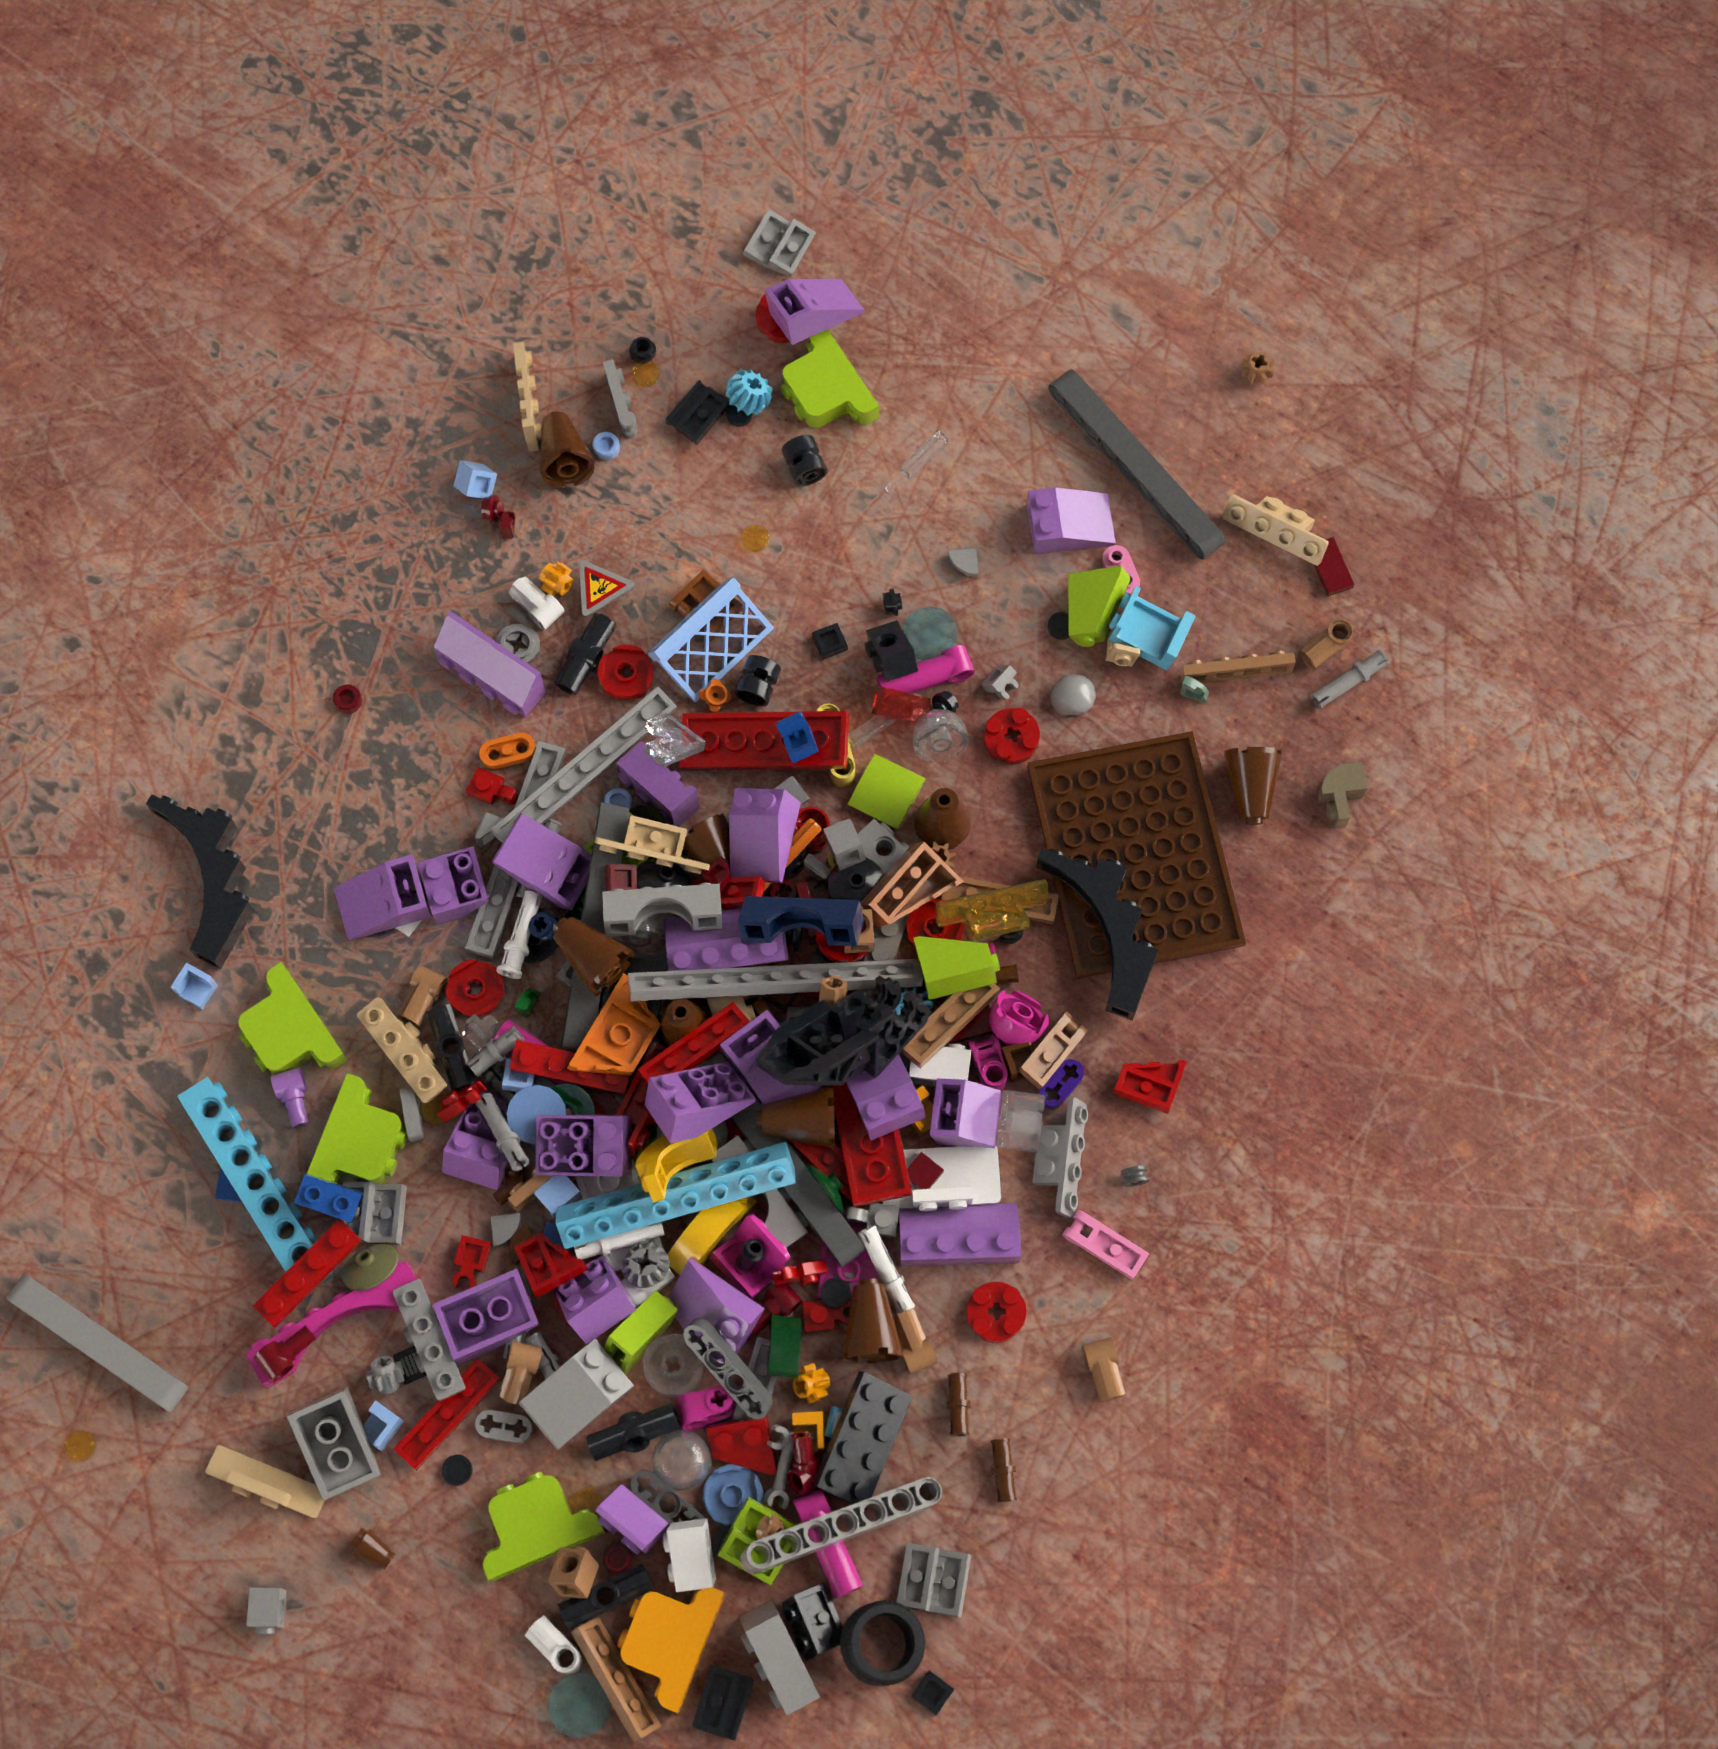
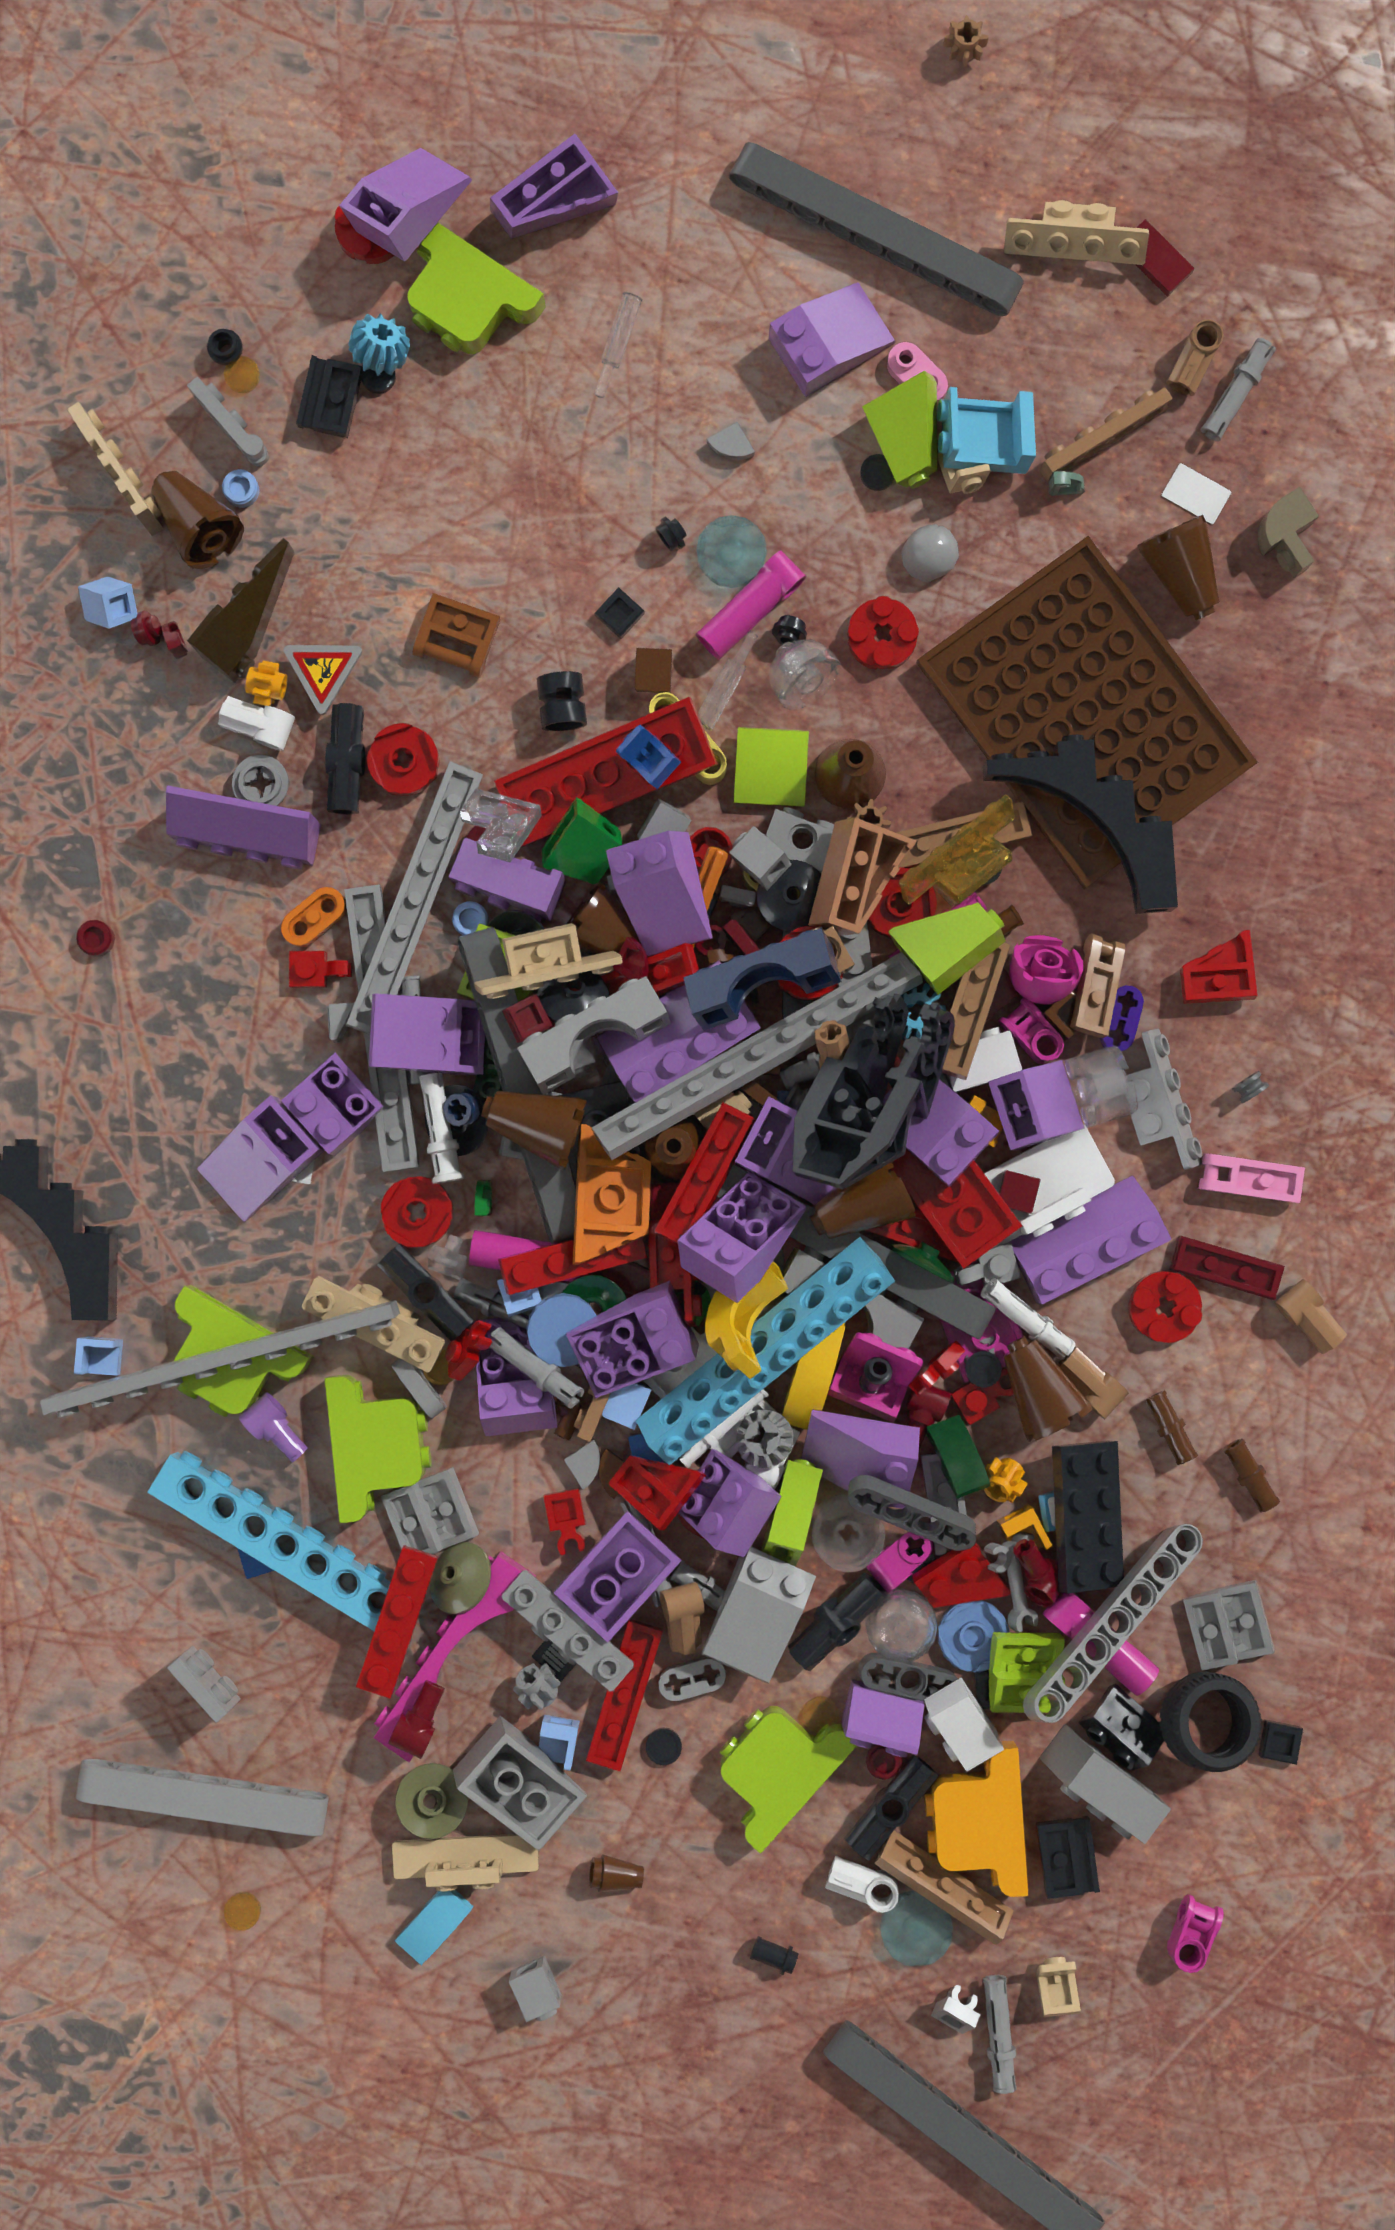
camera: 25 degrees left, 15 degrees up
blue brick [294,1173,362,1223] -> none
medium nougat piece [397,965,448,1027] -> none
light grey pin [467,1026,525,1077] -> none
medium nougat brick [548,1546,599,1599] -> none
light blue fence [647,577,774,703] -> none
orange plate [698,679,732,712] -> none
light grey slope [742,209,817,276] -> none
clear yellow piece [742,525,769,552] -> none
medium nougat plate [756,1514,783,1539] -> none
black wheel [781,435,828,486] -> none
black brick [864,620,918,682] -> none
clear red plate [871,686,931,726] -> none
light grey tile [980,665,1019,699] -> none
none -> light grey plate [40,1300,400,1418]
none -> light grey plate [167,1646,241,1723]
none -> dark brown wedge [187,538,295,683]
none -> olive dish [395,1763,468,1839]
none -> medium azure slope [395,1890,474,1966]
none -> medium lavender wedge [490,134,618,239]
none -> green torso [542,797,622,884]
none -> reddish brown panel [634,648,672,693]
none -> black pin [750,1936,799,1975]
none -> white sticker [1162,463,1231,524]
none -> dark red tile [1169,1236,1285,1300]

